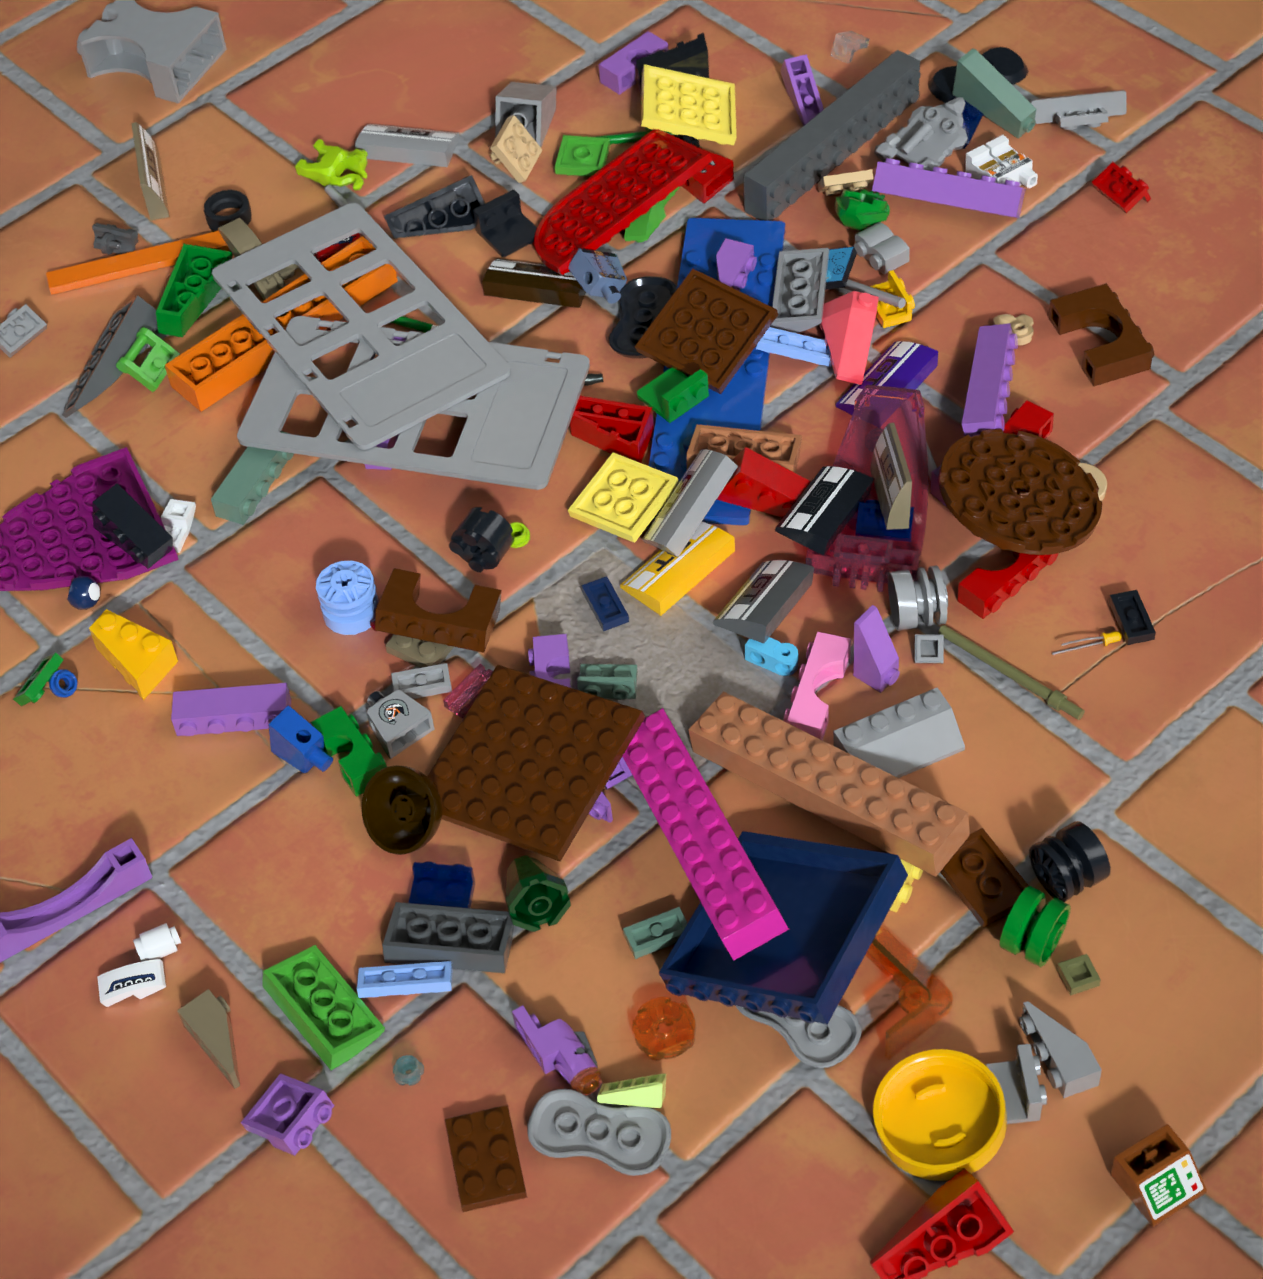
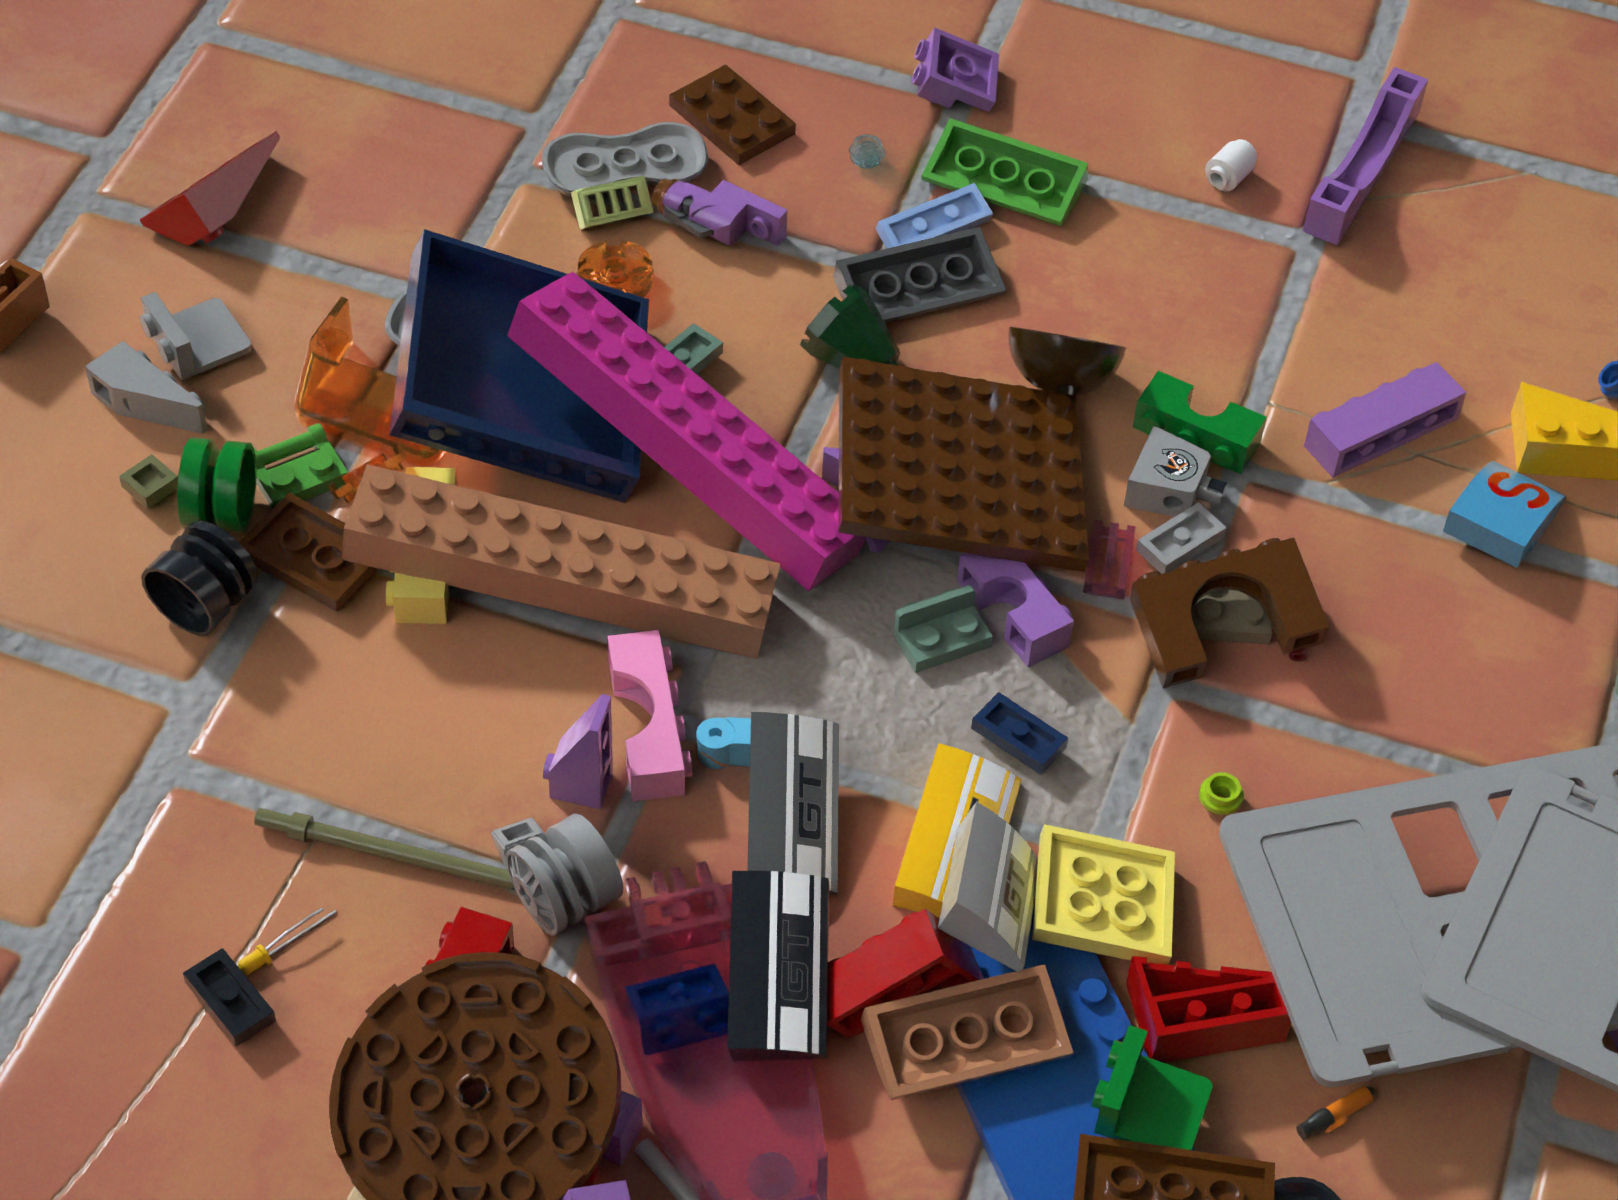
camera: 145 degrees right, 0 degrees up
white slope [97,959,166,1007] -> none
dark tan slope [177,989,240,1089] -> none
blue torso [268,705,333,773] -> none
light blue wheel [316,561,379,635] -> none
clear blue bracket [408,861,476,908] -> none
black brick [449,507,515,572] -> none
light grey slope [834,687,965,778] -> none
dark tan slope [870,423,912,530] -> none
yellow brick [873,1049,1007,1181] -> none
none -> bright green plate [254,423,350,509]
none -> clear orange plate [327,444,408,504]
none -> dark azure slope [1443,461,1566,568]

